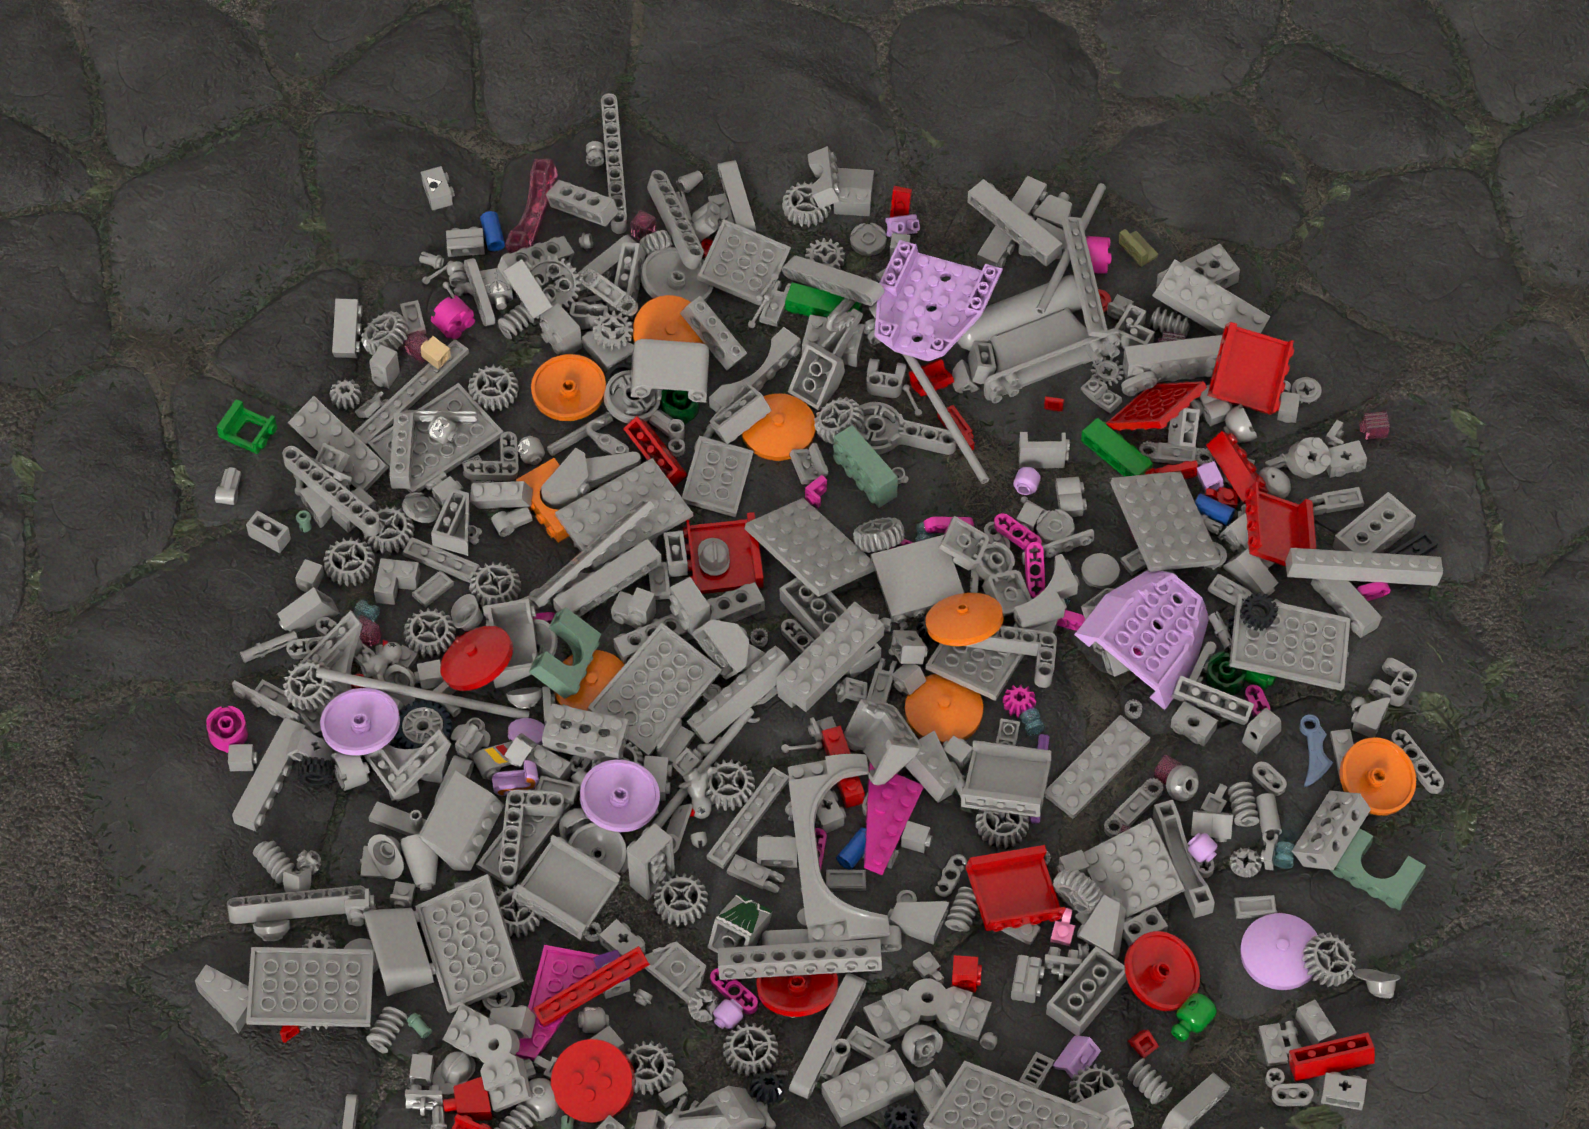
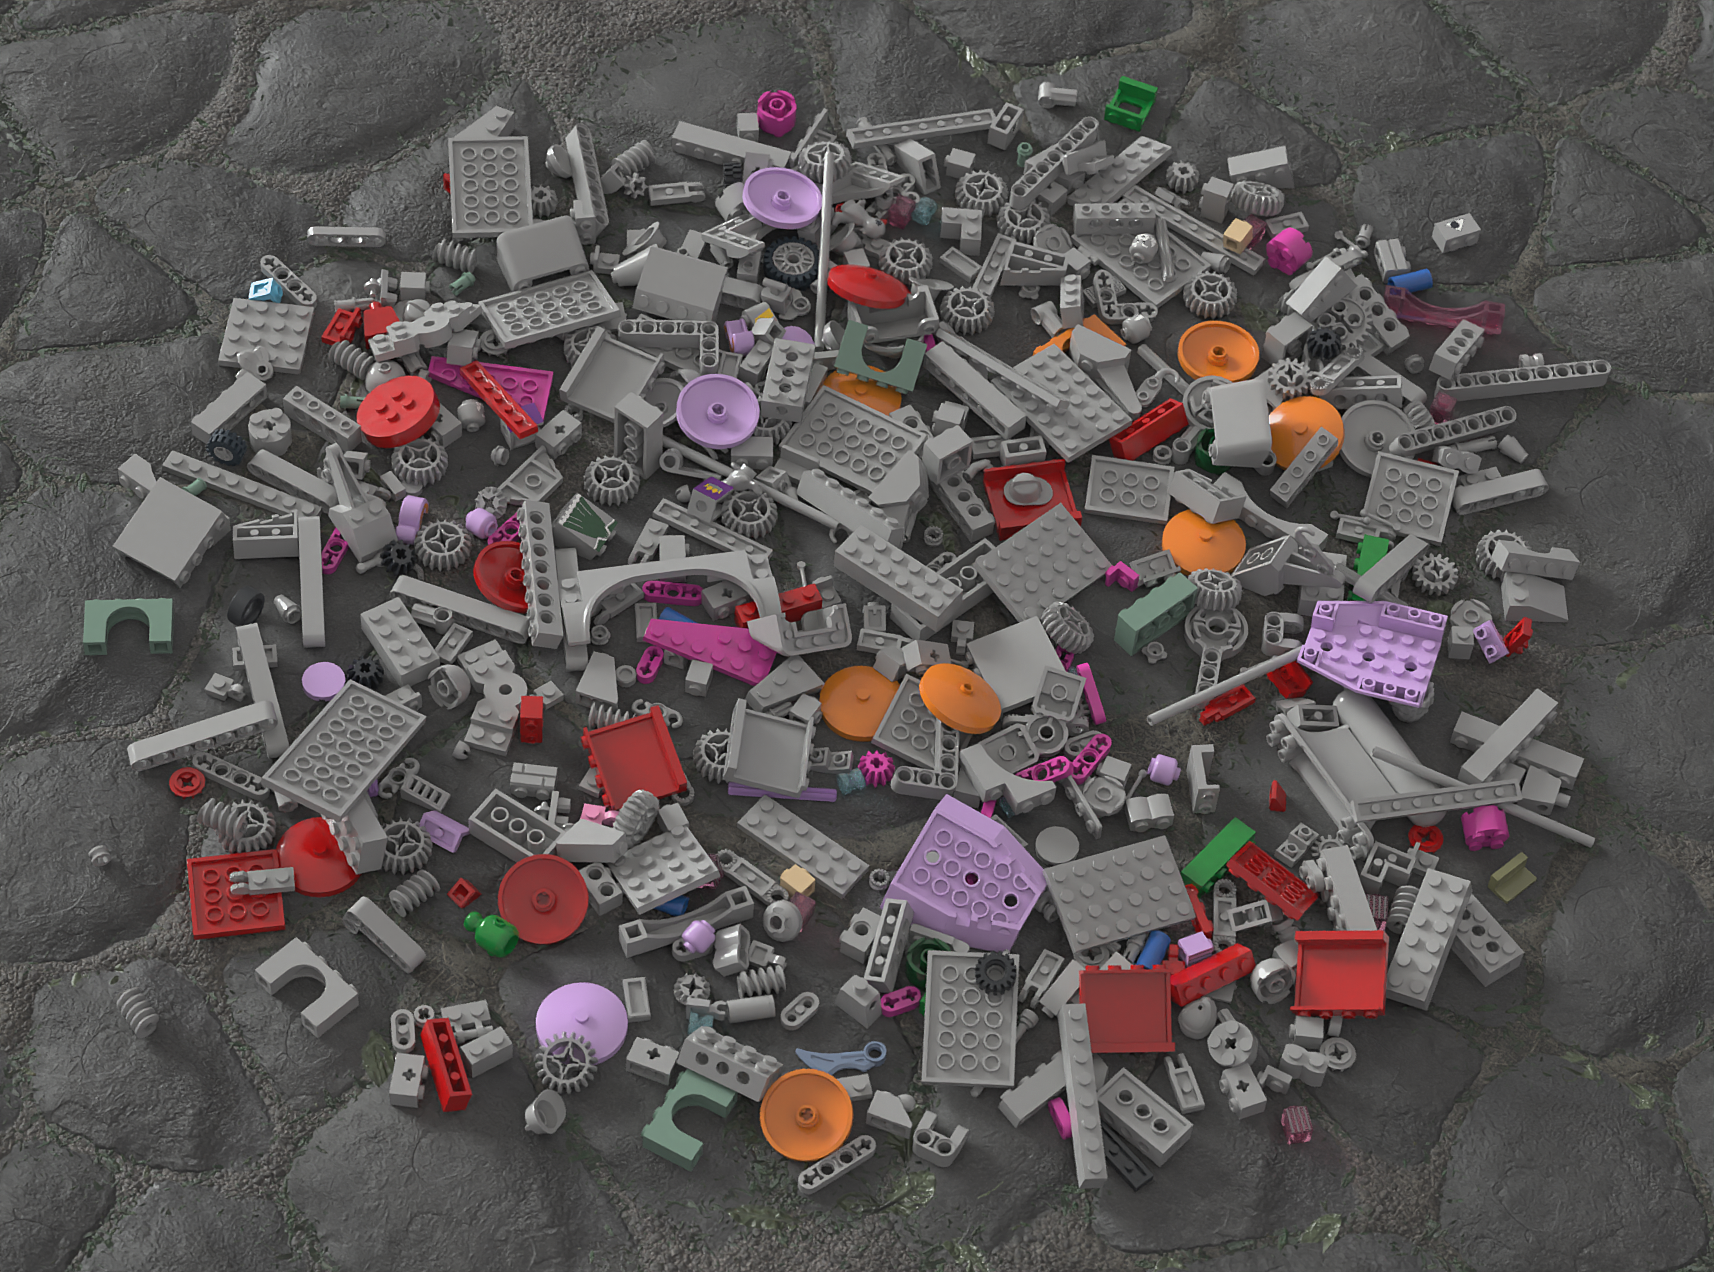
camera: 80 degrees right, 5 degrees down
none -> lavender animal [395,495,429,545]
none -> light grey brick [626,1037,679,1086]
none -> dark pink beam [636,646,664,684]
none -> light grey hinge [648,182,706,206]
none -> light grey piece [687,477,733,524]
none -> tan brick [780,864,816,905]
none -> light grey plate [846,109,996,149]
none -> light grey cone [1201,252,1231,274]
none -> light grey brick [1278,1044,1330,1087]
none -> black gear [1307,326,1342,360]

